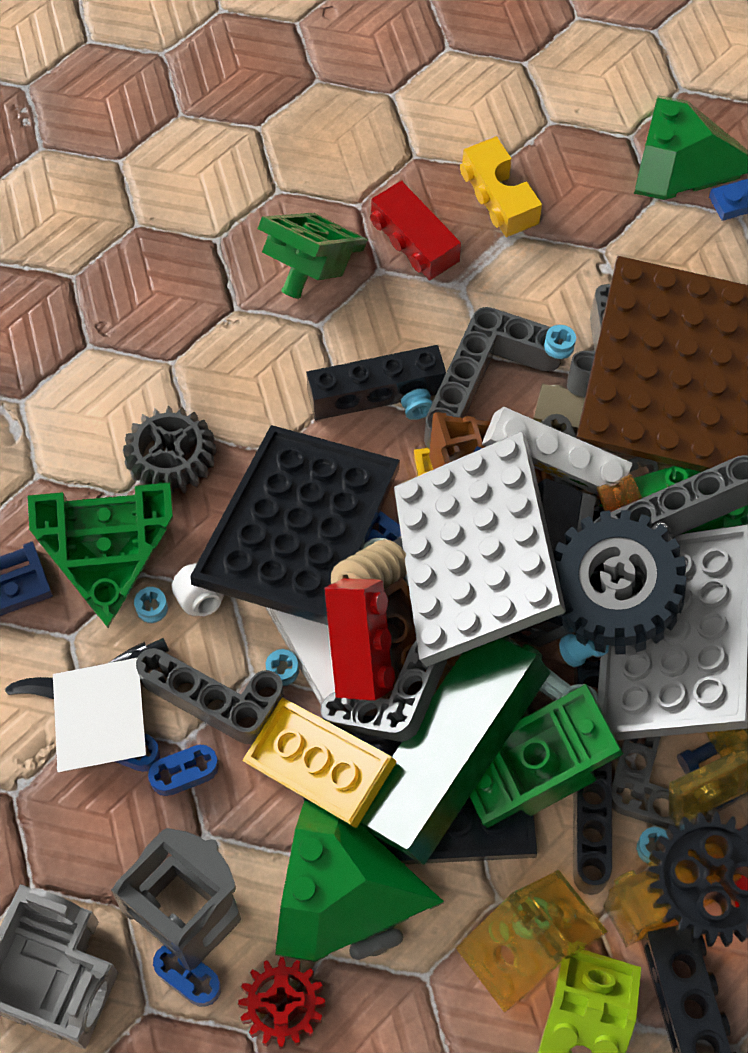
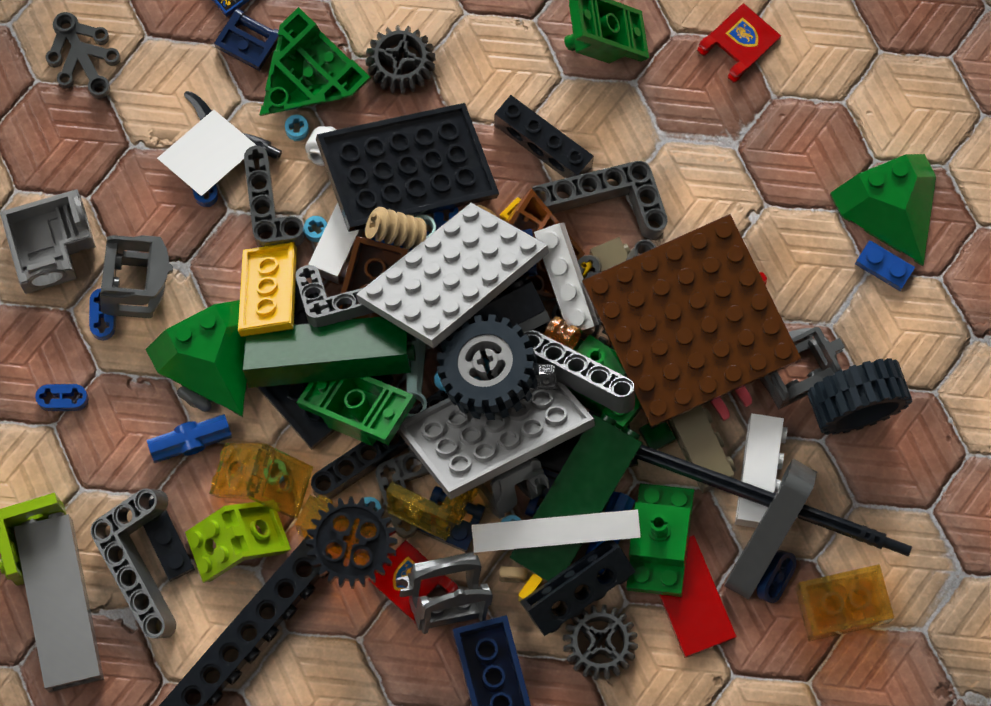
camera: 50 degrees right, 10 degrees up
blue beam [148,745,219,796] -> none
red gear [238,957,325,1049] -> none
red brick [324,578,395,701] -> none
red brick [370,180,461,281] -> none
medium azure bush [401,389,433,420] -> none
yellow arch [460,136,542,237] -> none
medium azure bush [544,325,576,359] -> none
none -> blue piece [147,414,232,463]
none -> red flag [697,3,781,83]

